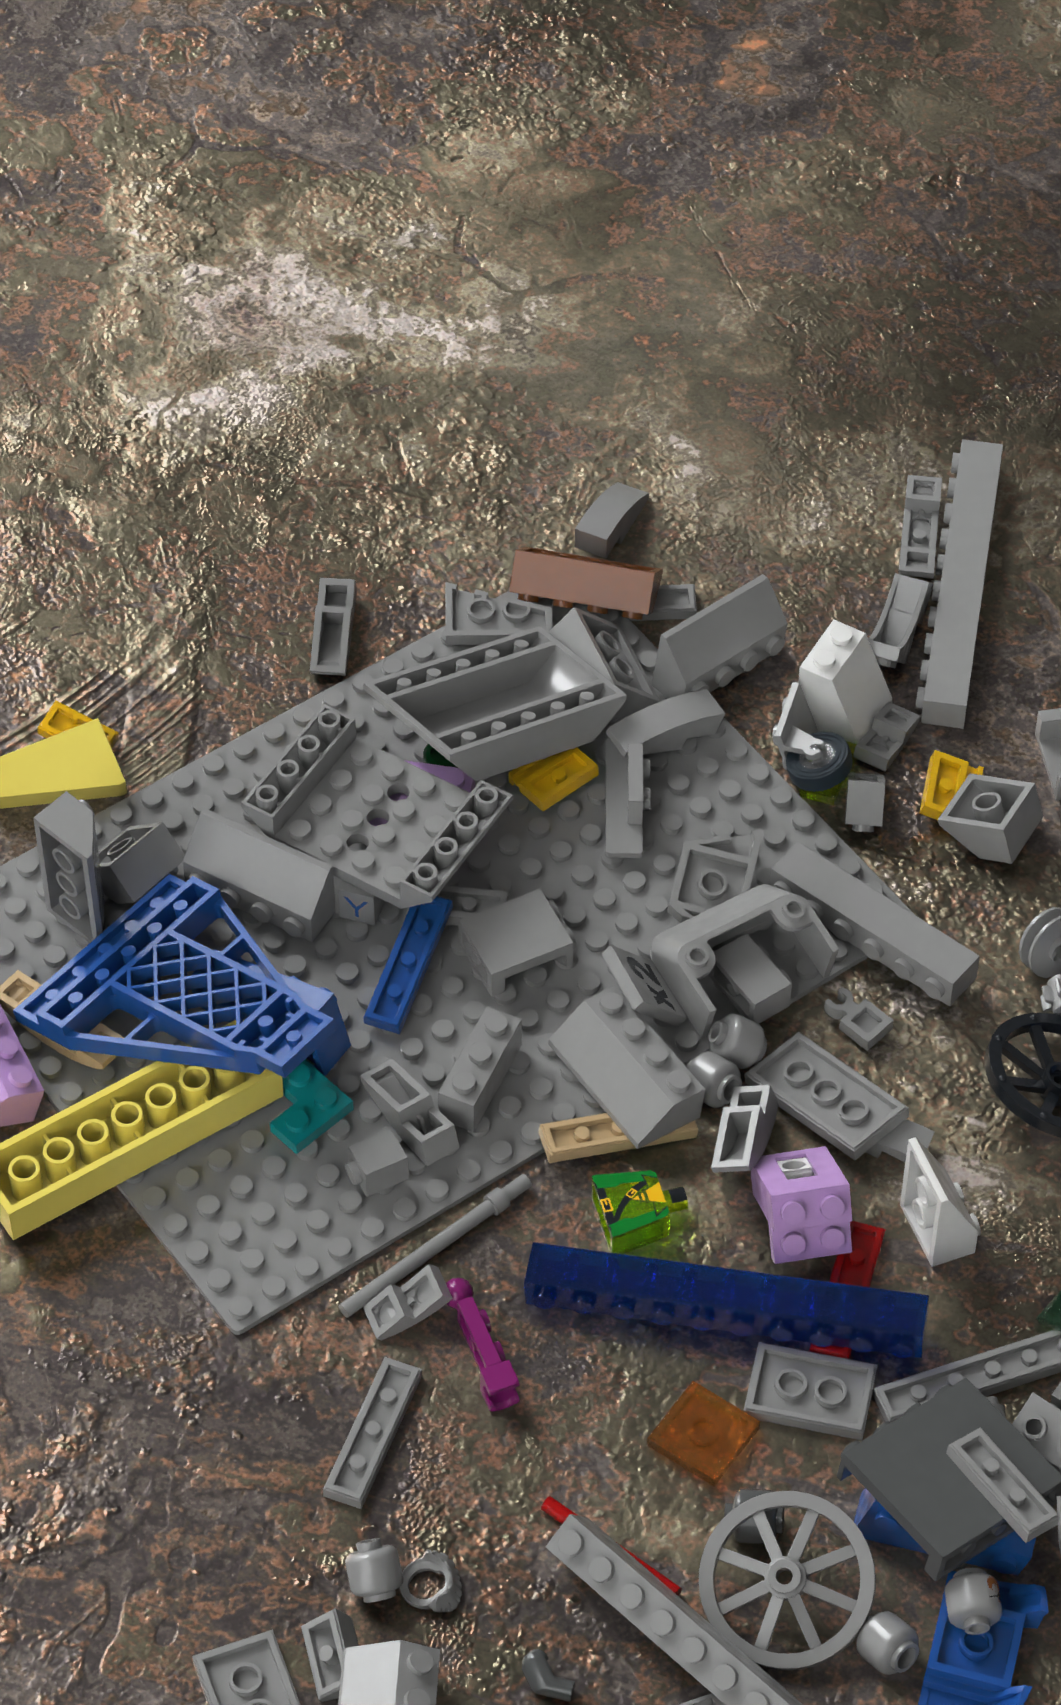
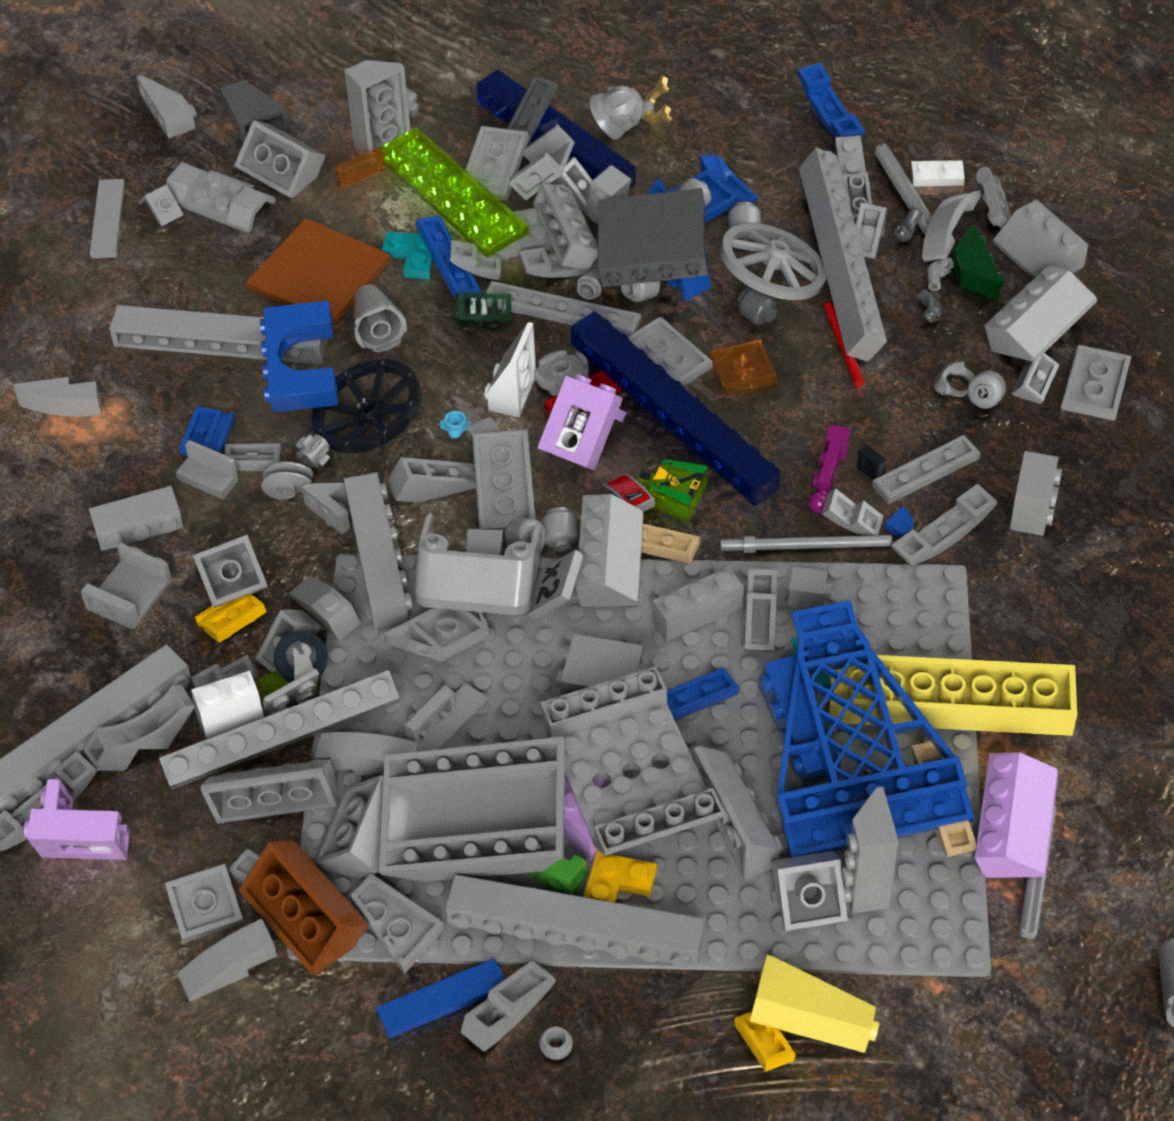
camera: 140 degrees left, 0 degrees up
light grey slope [711,1085,779,1173] -> none
light grey plate [824,987,894,1051] -> none
light grey tile [946,1427,1061,1543] -> none
none -> lavender brick [24,779,130,860]
none -> light grey brick [159,670,400,790]
none -> light grey plate [165,864,244,943]
none -> light grey slope [288,576,361,641]
none -> light grey slope [302,483,350,534]
none -> blue tile [376,958,505,1039]
none -> light grey slope [388,457,476,503]
none -> medium azure plate [439,411,472,439]
none -> light grey brick [446,875,705,968]
none -> bright green leg [529,855,588,895]
none -> light grey plate [534,350,589,396]
none -> light grey plate [540,1027,573,1059]
none -> slope [602,473,655,512]
none -> black tile [857,445,887,480]
none -> blue tile [884,506,914,539]
none -> light grey slope [891,484,997,566]
none -> light grey brick [1010,451,1062,536]

